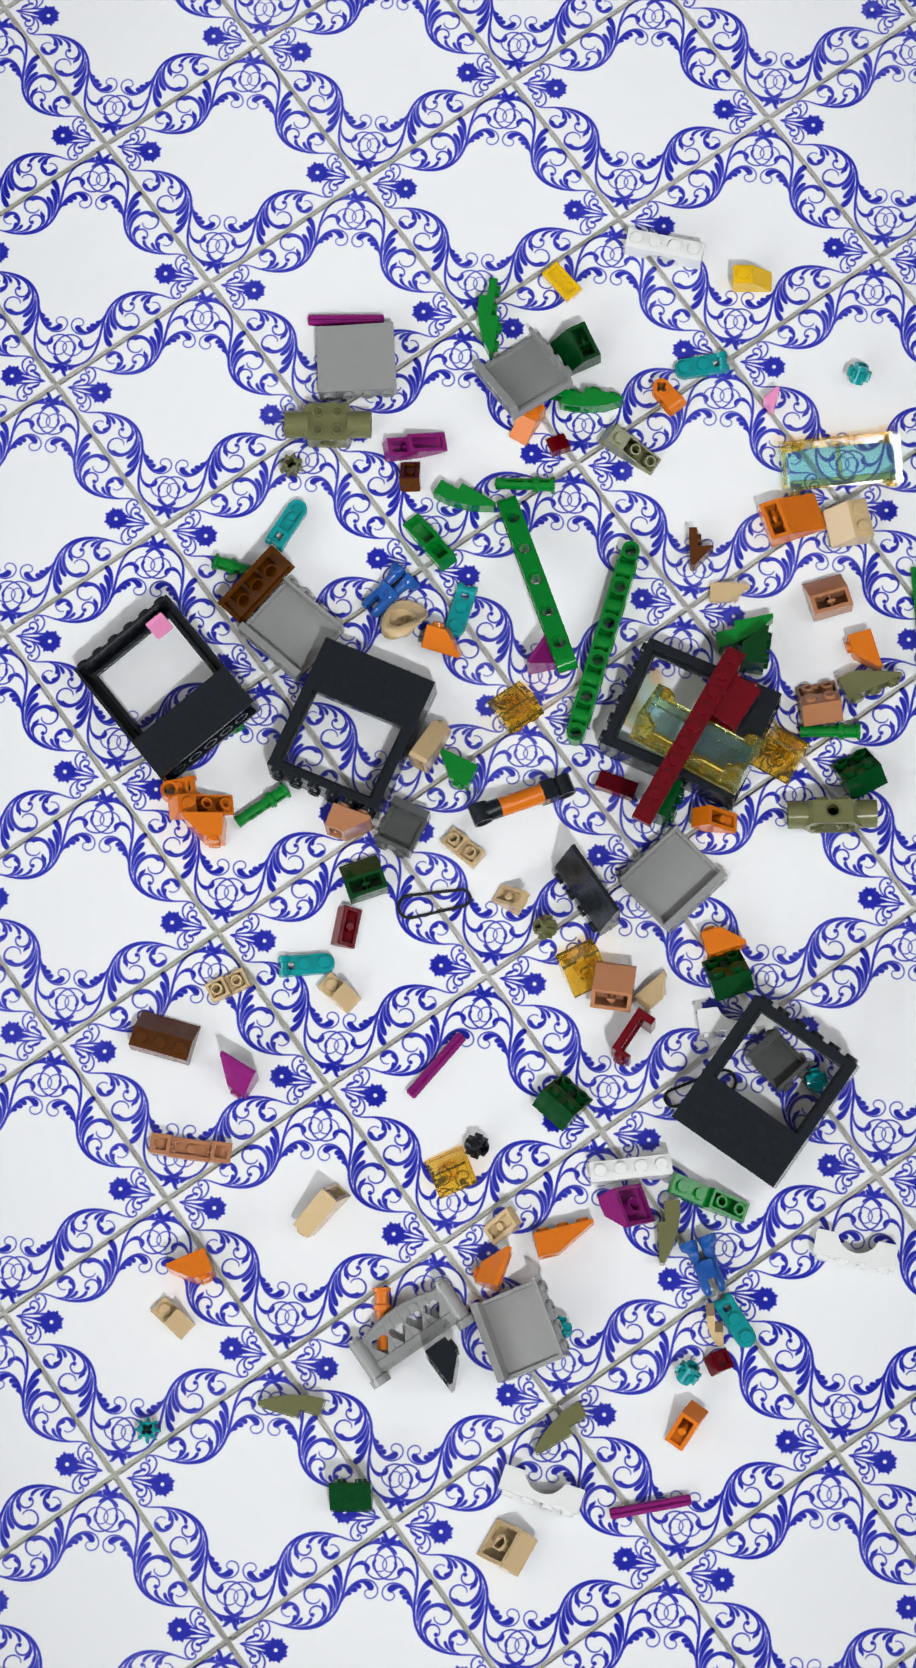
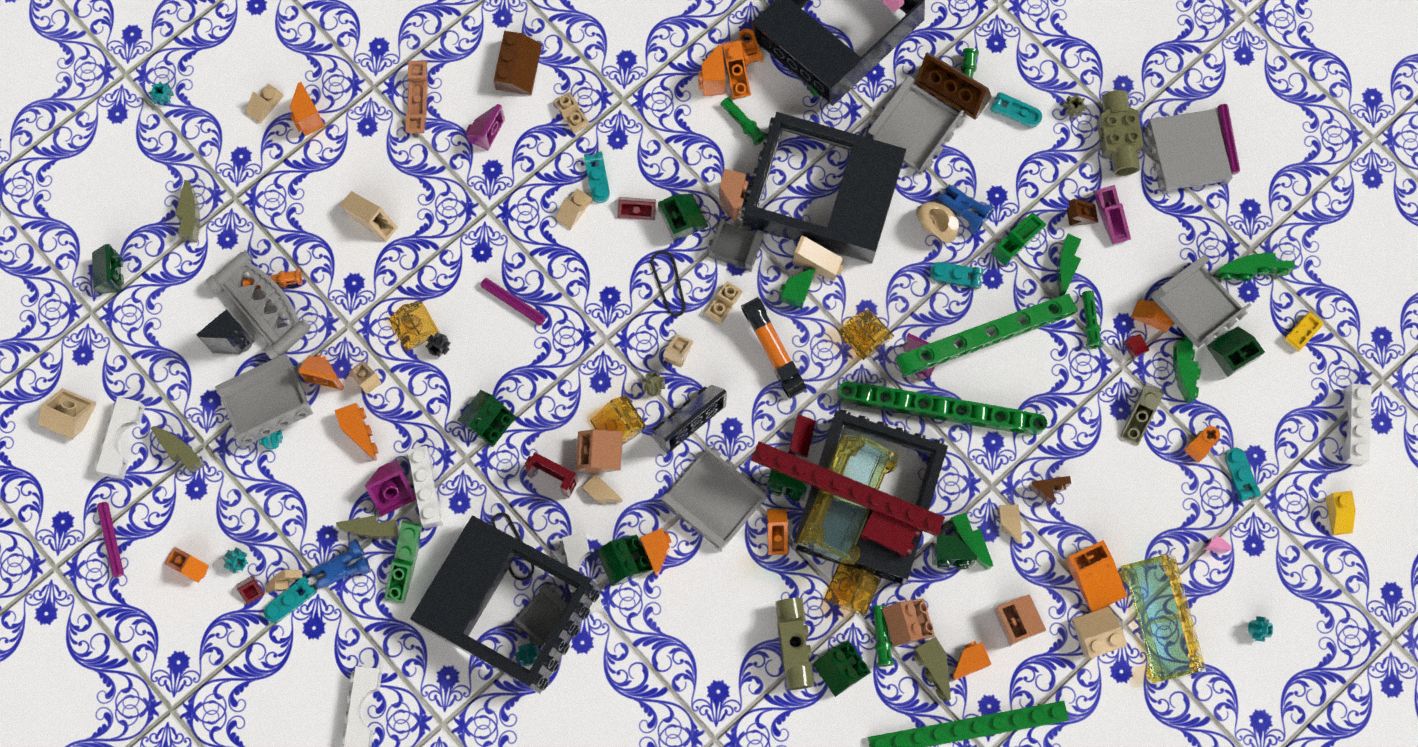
camera: 75 degrees right, 0 degrees up
orange slope [421,620,463,658] -> none

